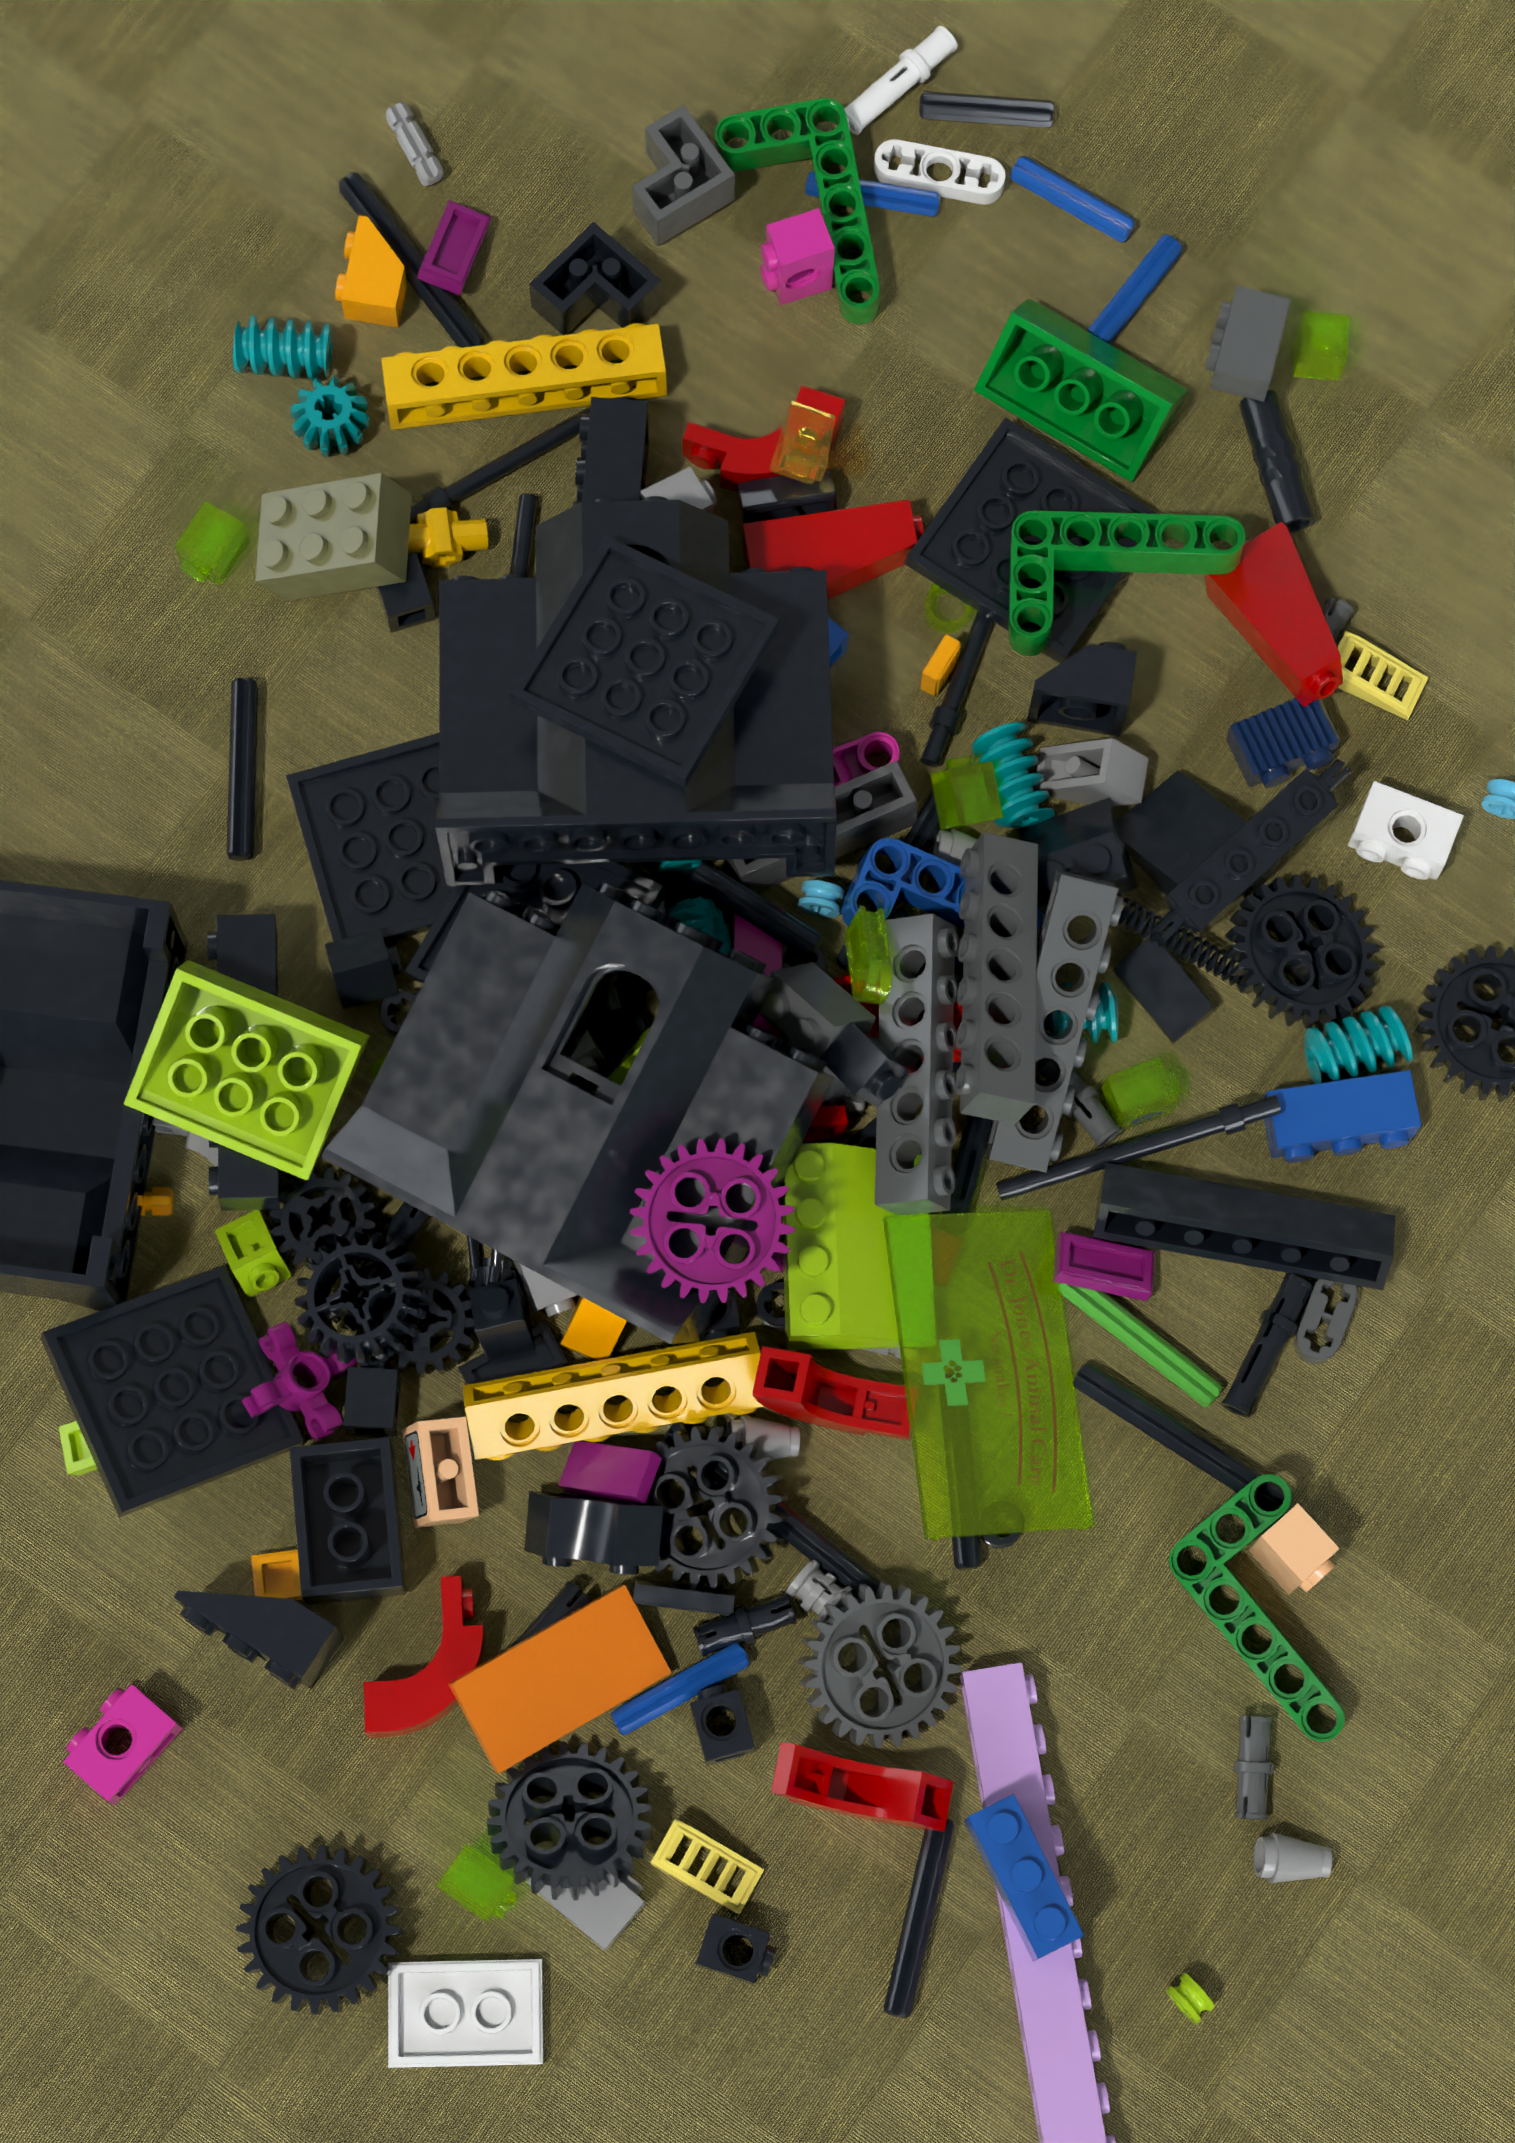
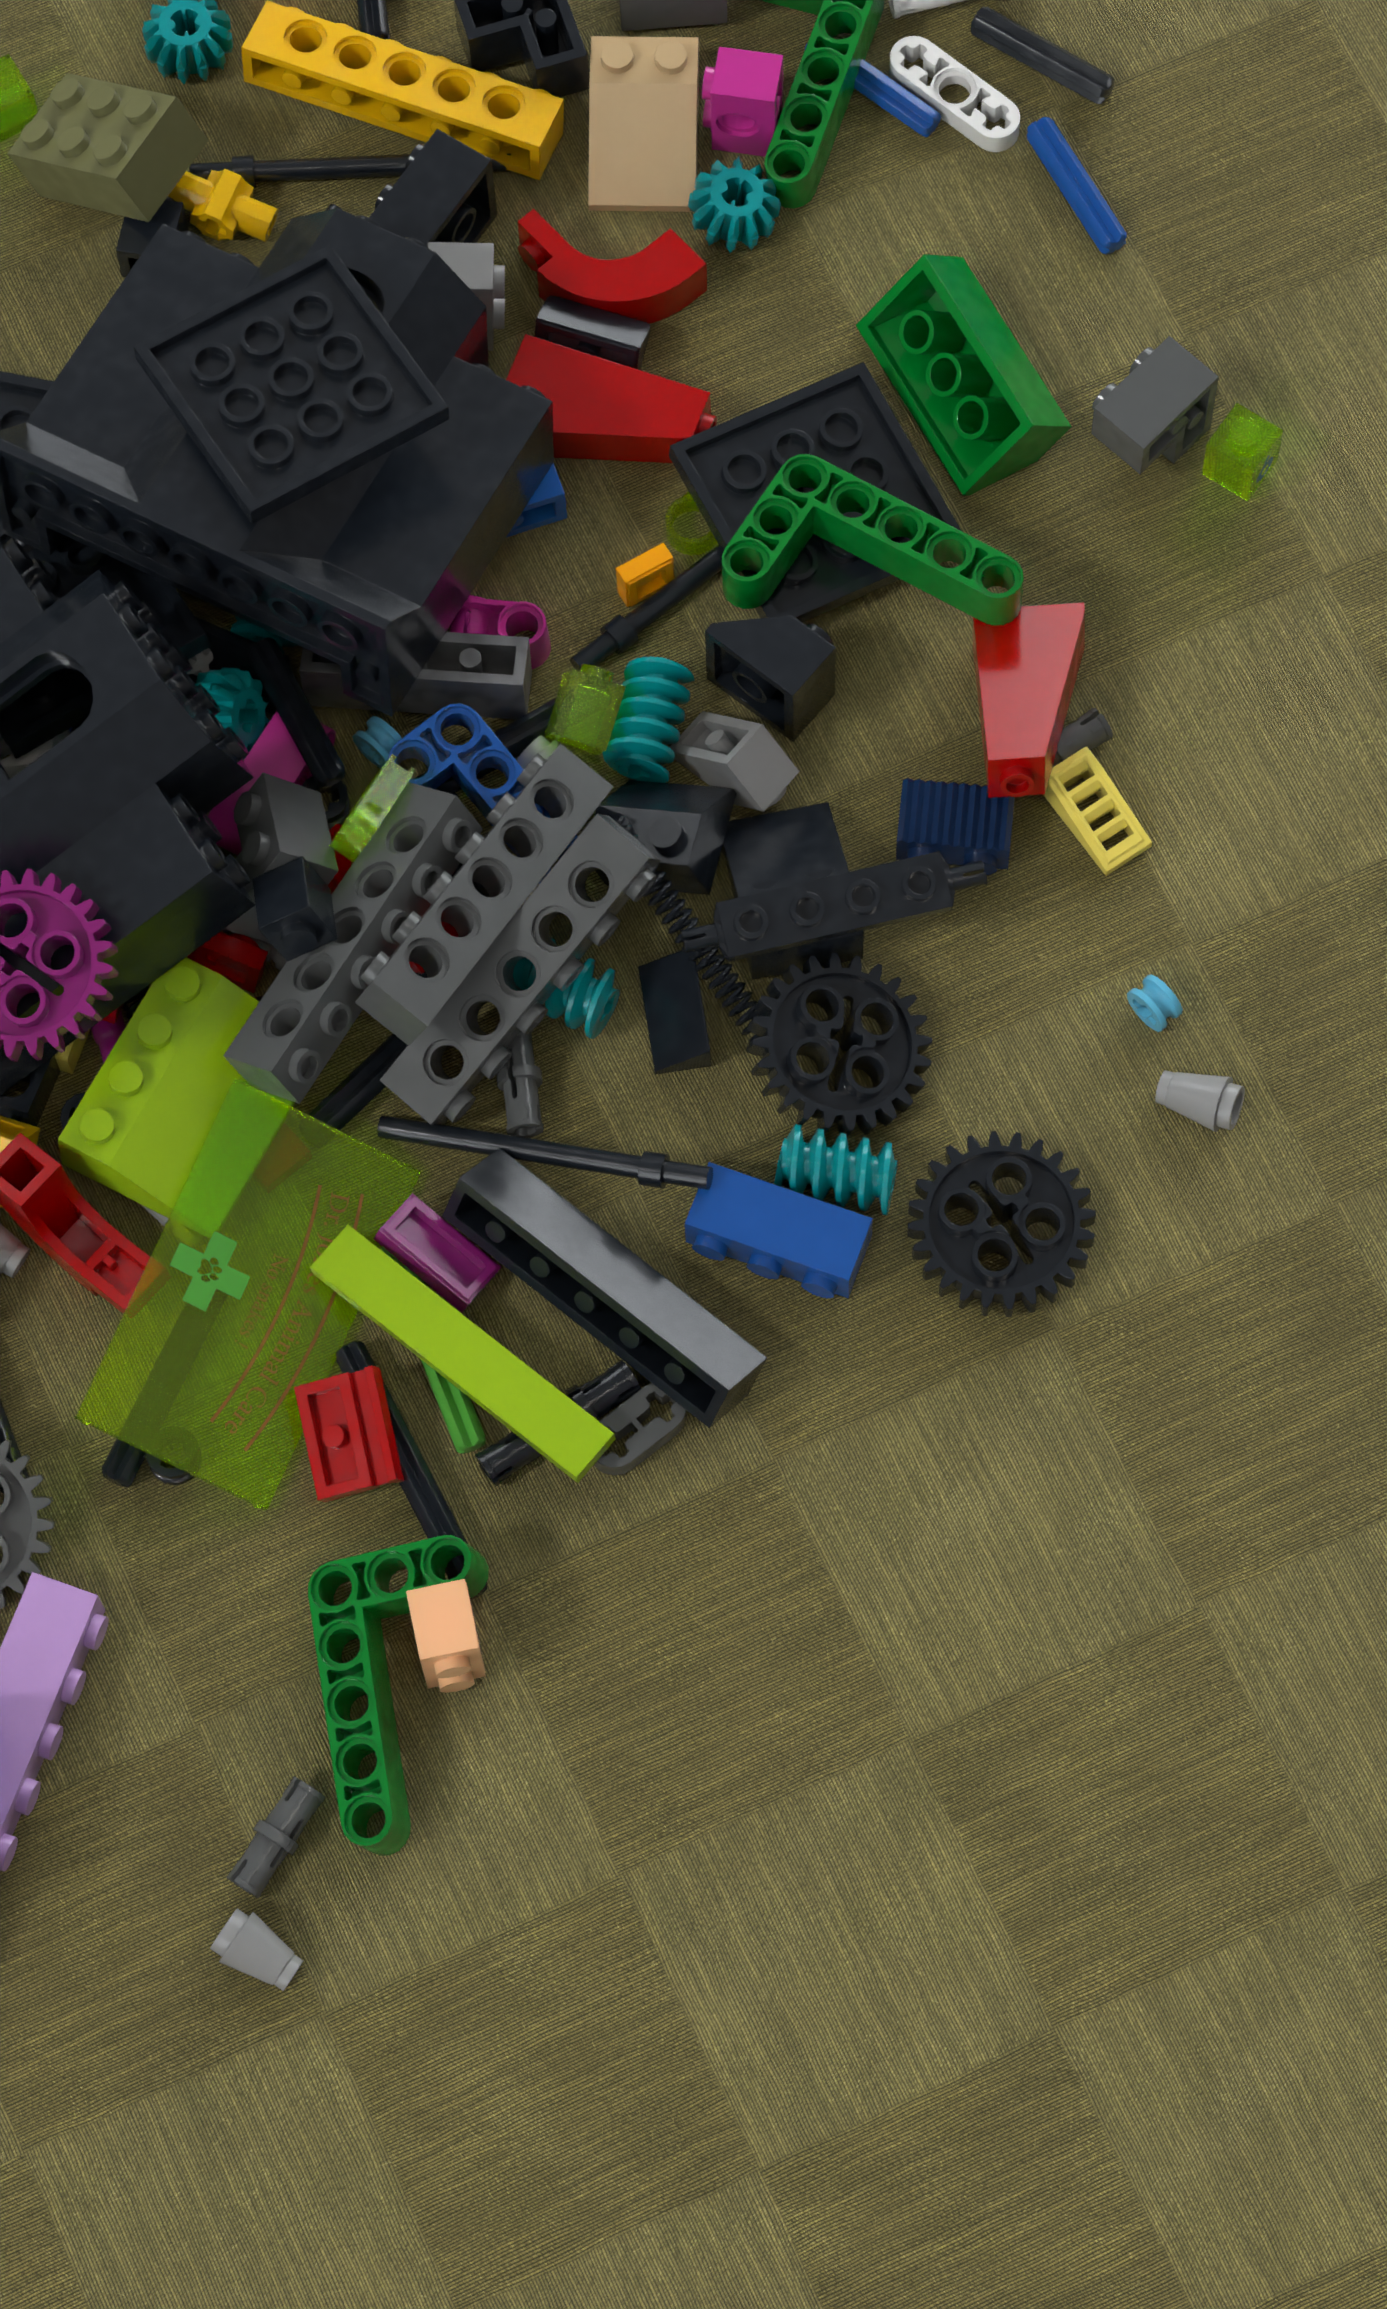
camera: 35 degrees right, 5 degrees down
clear yellow slope [770,400,835,484] -> none
blue axle [1088,234,1182,344] -> none
clear neon green brick [1102,1057,1181,1131] -> none
lime bush [1165,1973,1215,2025] -> none
black axle [1239,390,1316,533] -> none
white brick [1347,781,1464,880] -> none
none -> red plate [294,1365,404,1502]
none -> lime tile [310,1224,616,1483]
none -> tan slope [588,36,700,212]
none -> teal gear [688,156,781,253]

